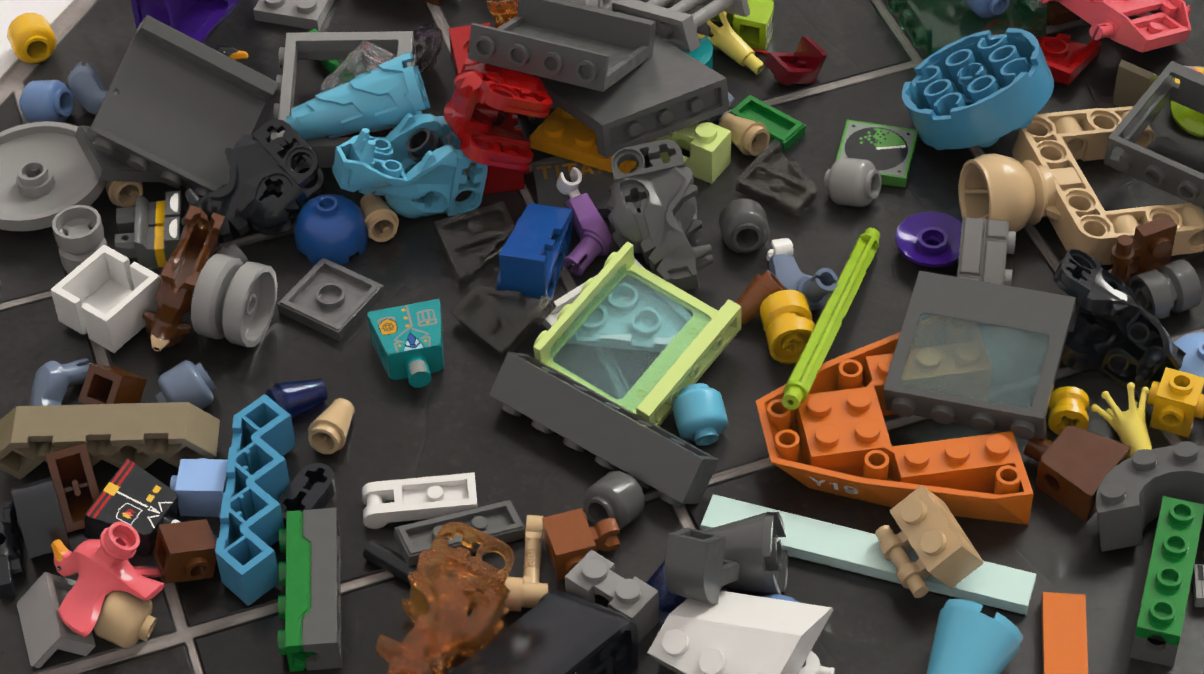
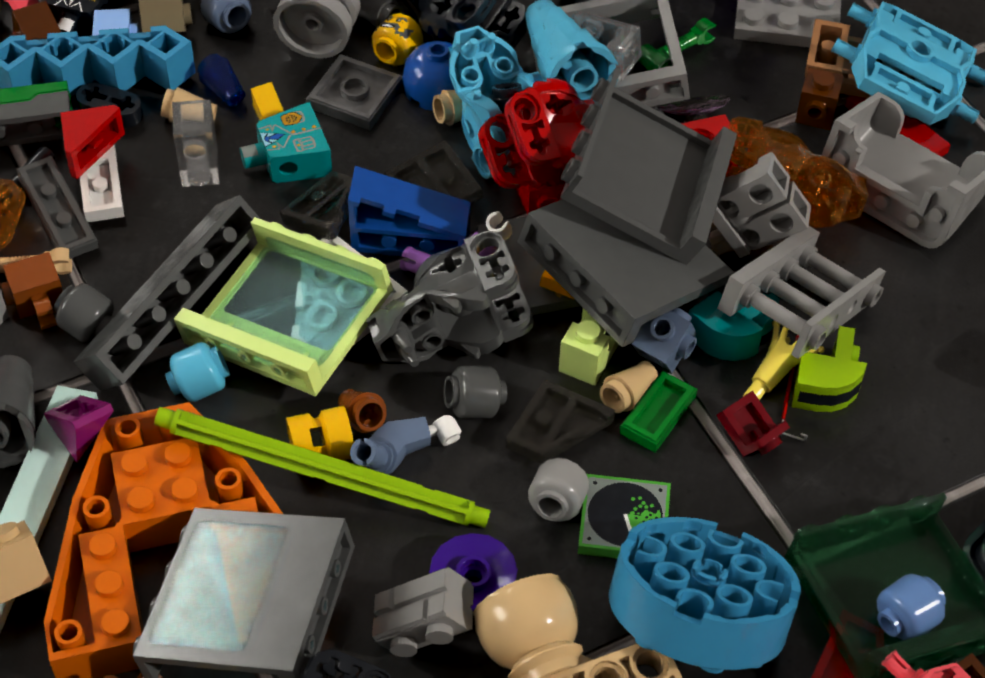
camera: 80 degrees right, 5 degrees up
none -> magenta slope [44,395,114,462]
none -> red slope [60,105,125,179]
none -> clear piece [172,99,220,187]
none -> yellow piece [251,82,284,120]
none -> yellow head [371,13,424,66]

